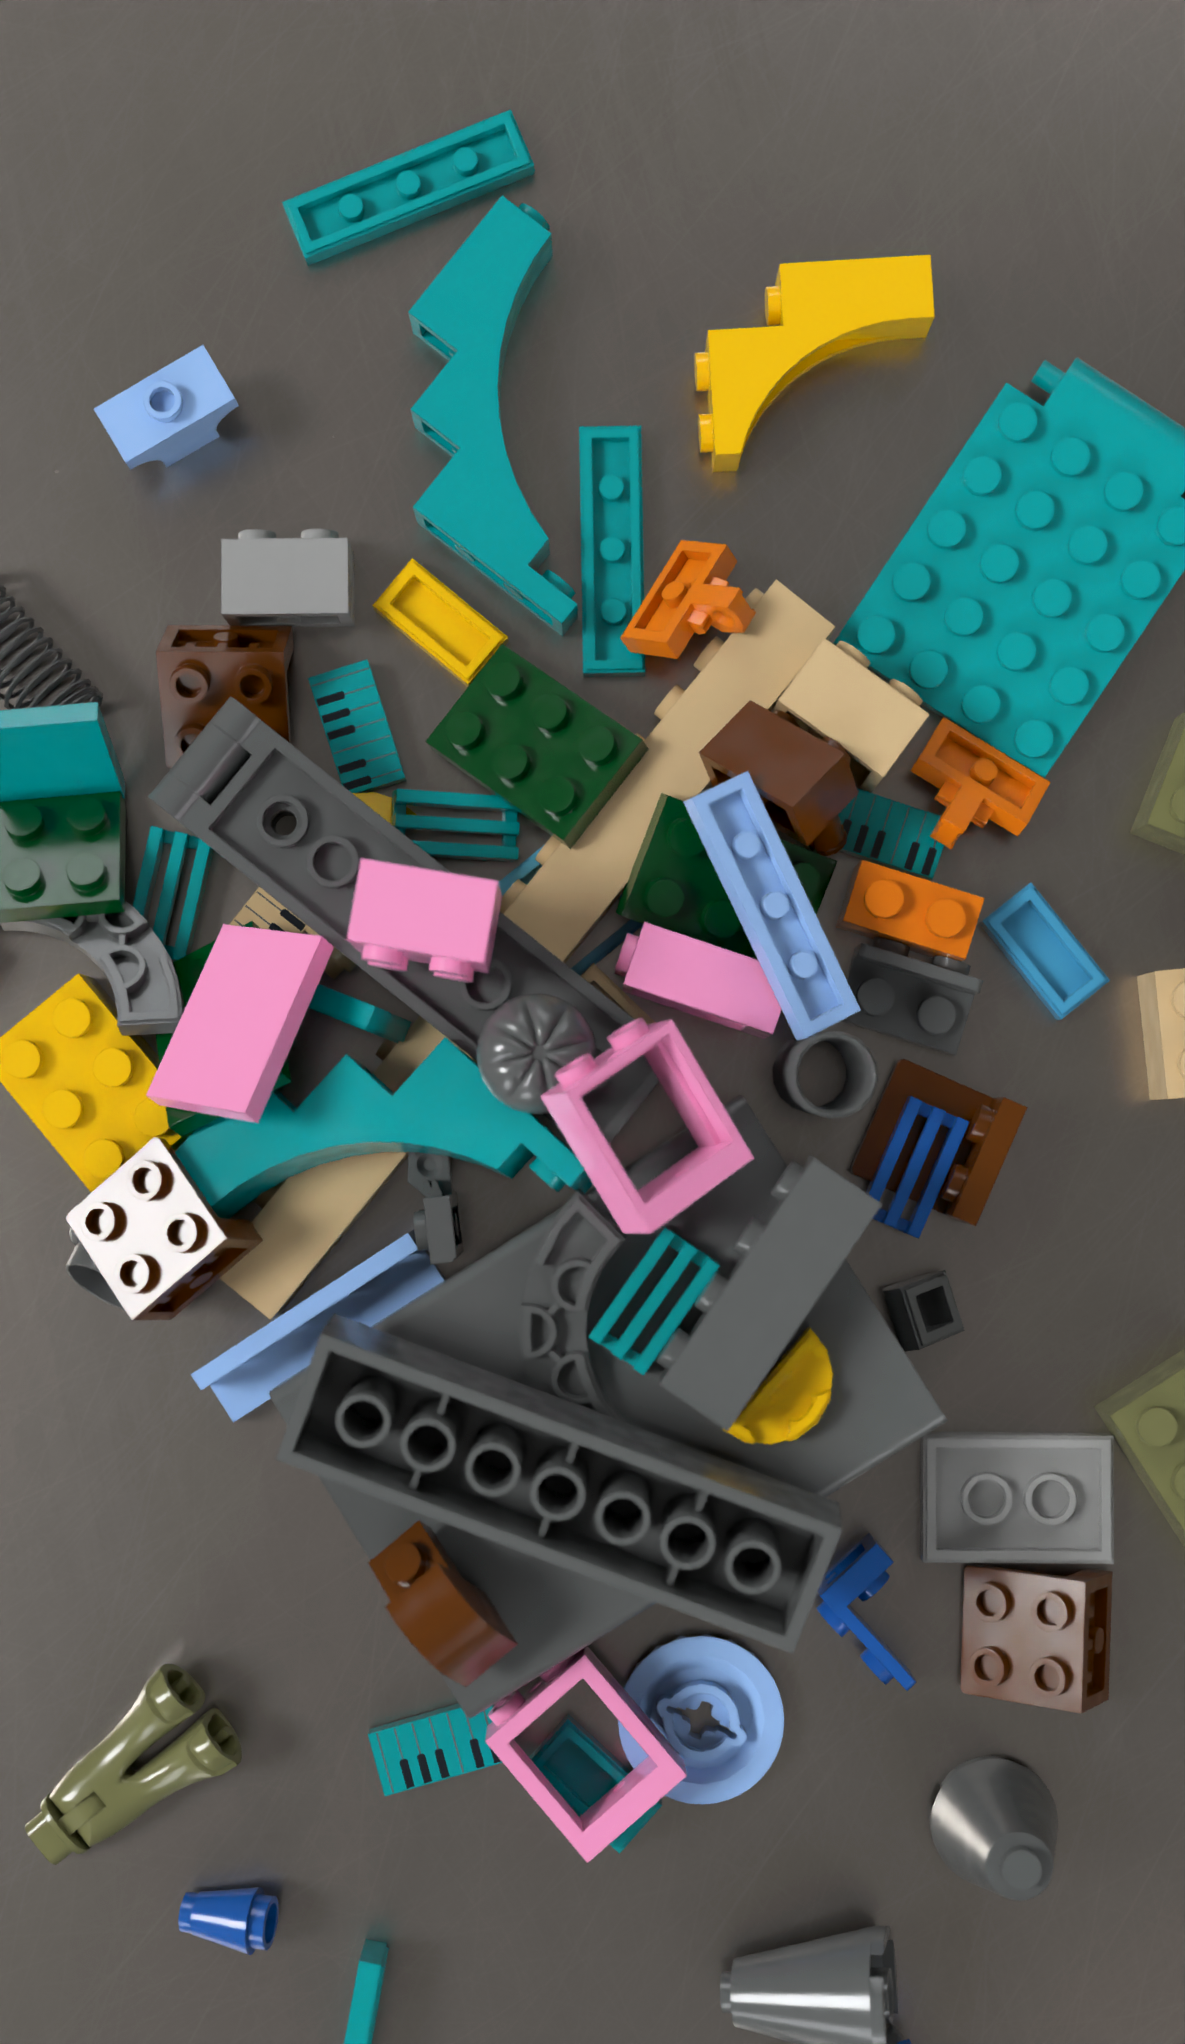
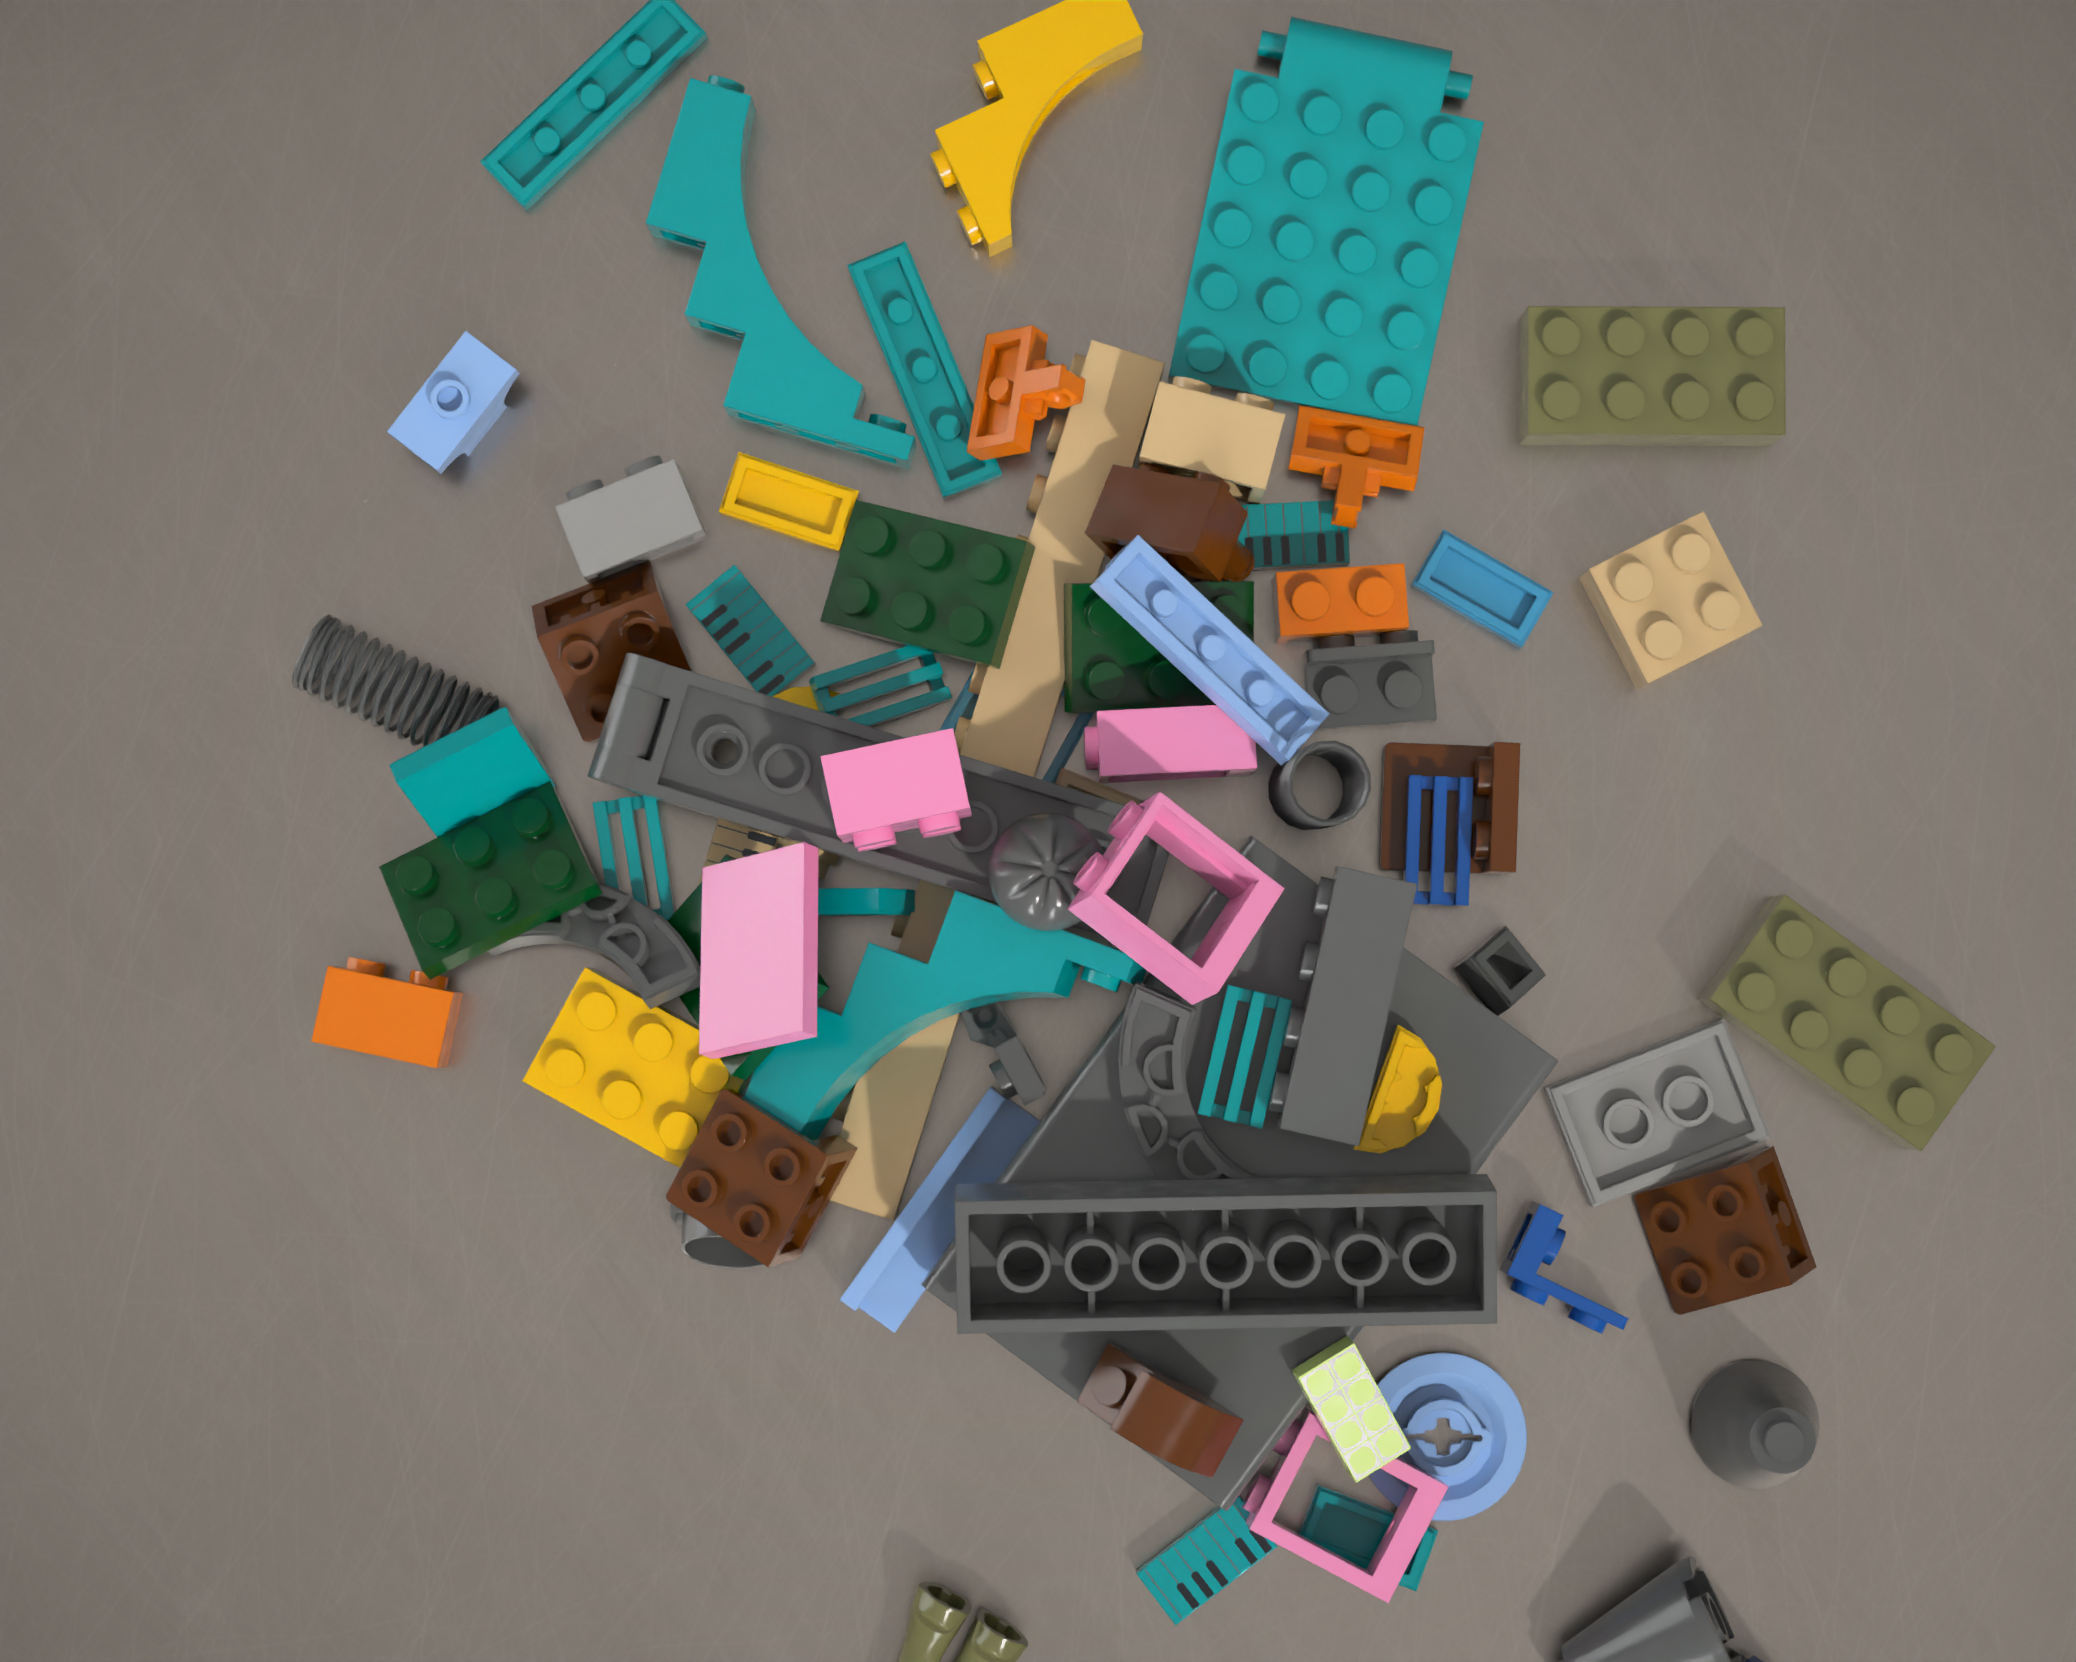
camera: 20 degrees left, 0 degrees up
none -> yellowish green tile [1291,1336,1411,1483]

